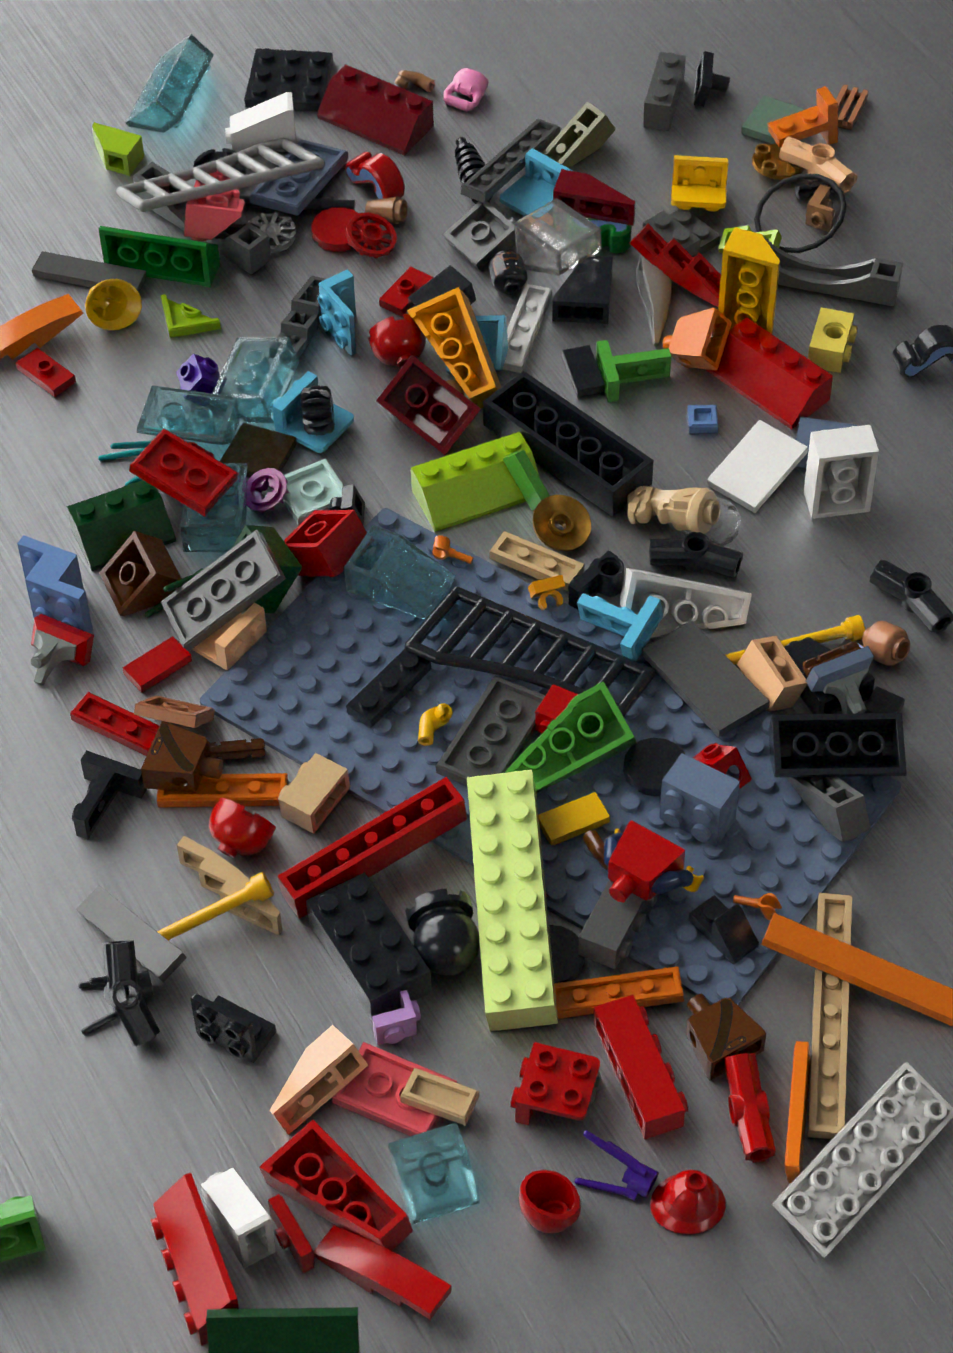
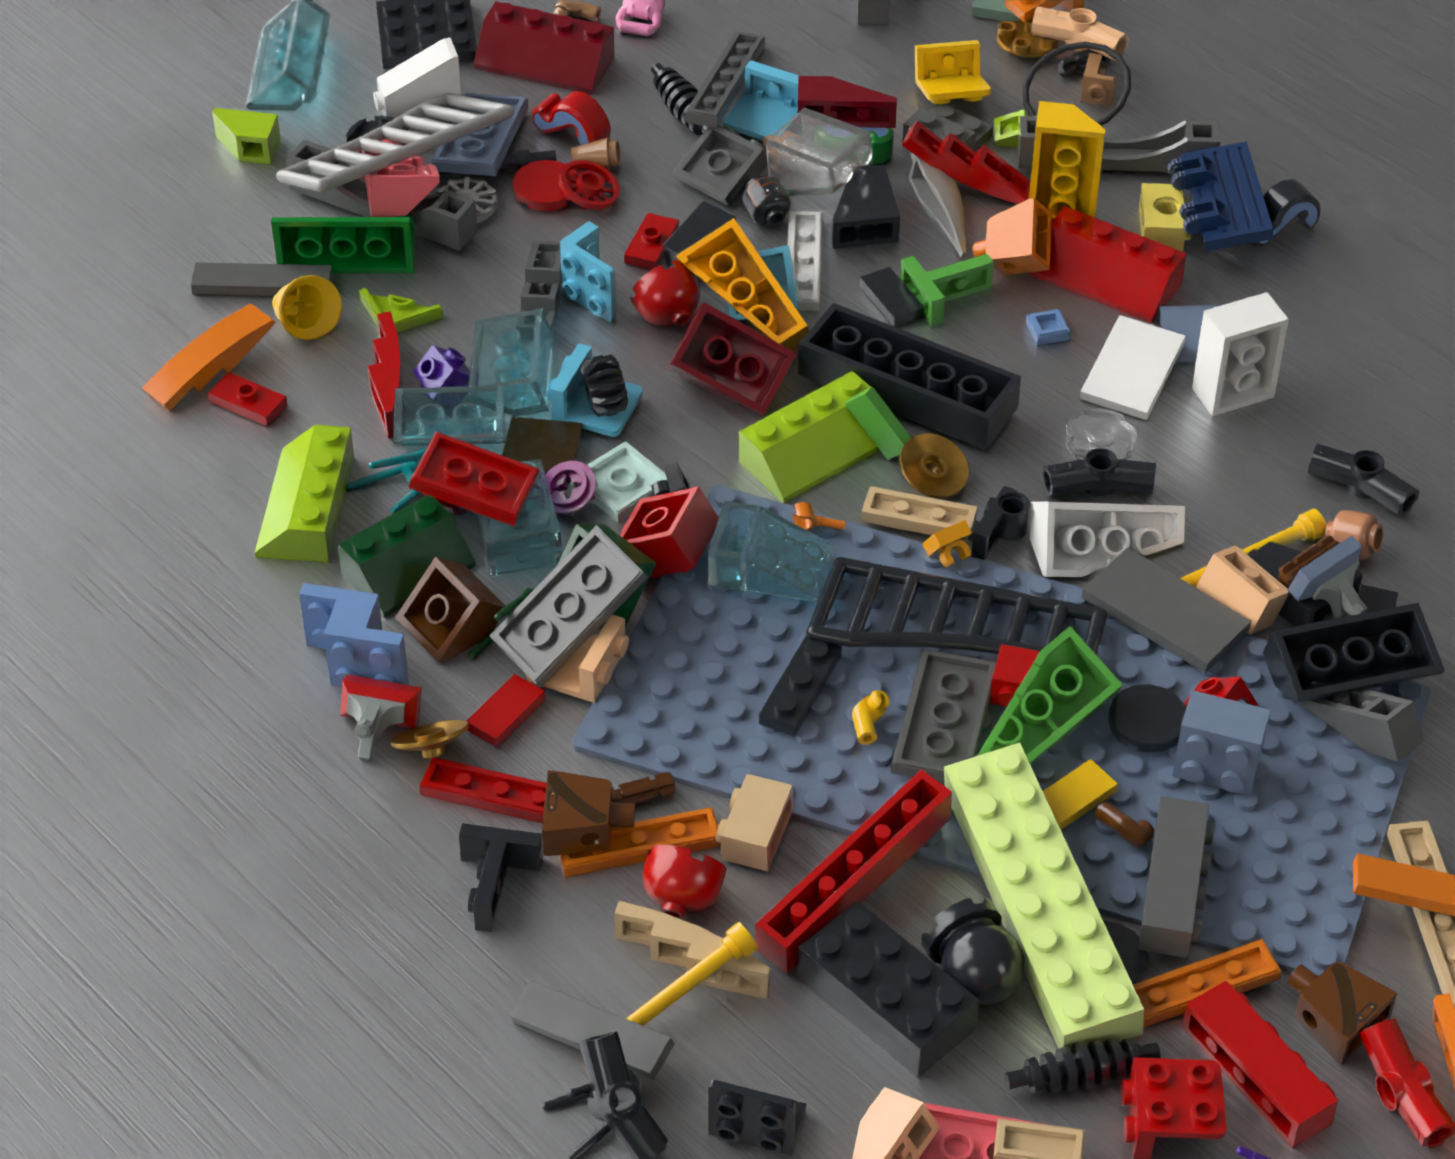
camera: 15 degrees left, 5 degrees down
nougat tile [134,696,215,728] -> none
lavender bracket [372,990,421,1045] -> none
olive slope [542,101,616,168] -> none
medium azure bracket [577,593,663,661] -> none
red torso [604,820,704,903] -> none
tan animal [627,486,720,534] -> none
black slope [688,895,759,965] -> none
orange hand [733,893,782,920] -> none
none -> lime slope [255,425,354,563]
none -> red slope [367,311,403,438]
none -> pearl gold dish [390,720,469,758]
none -> black piece [1004,1038,1161,1094]
none -> dark blue hinge [1167,141,1274,251]

